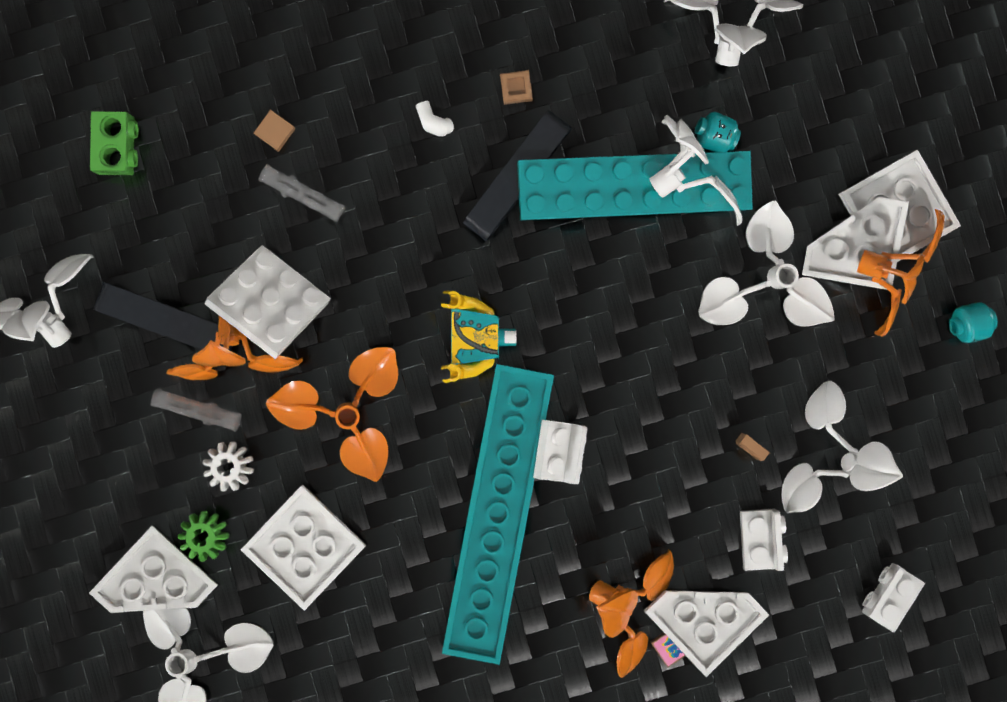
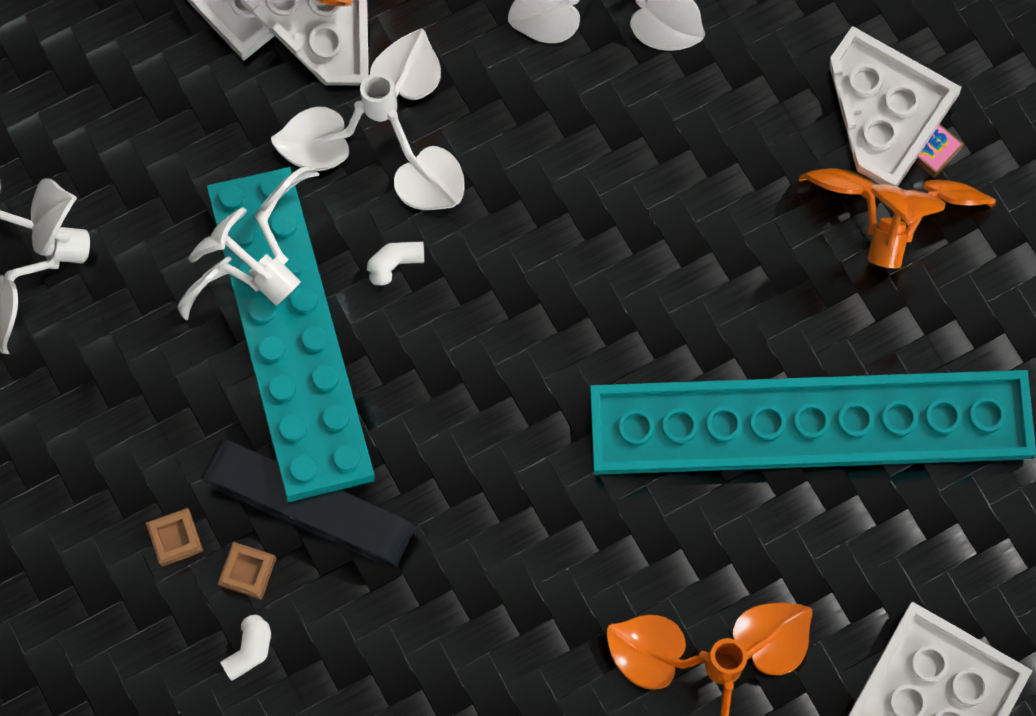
camera: 105 degrees left, 15 degrees down
torso [441,291,516,383] -> none
white bracket [533,420,587,484] -> none
teal head [695,112,741,153] -> none
medium nougat tile [736,433,770,461] -> none
white bracket [740,509,788,571] -> none
none -> medium nougat tile [218,542,276,600]
none -> white arm [367,241,424,285]

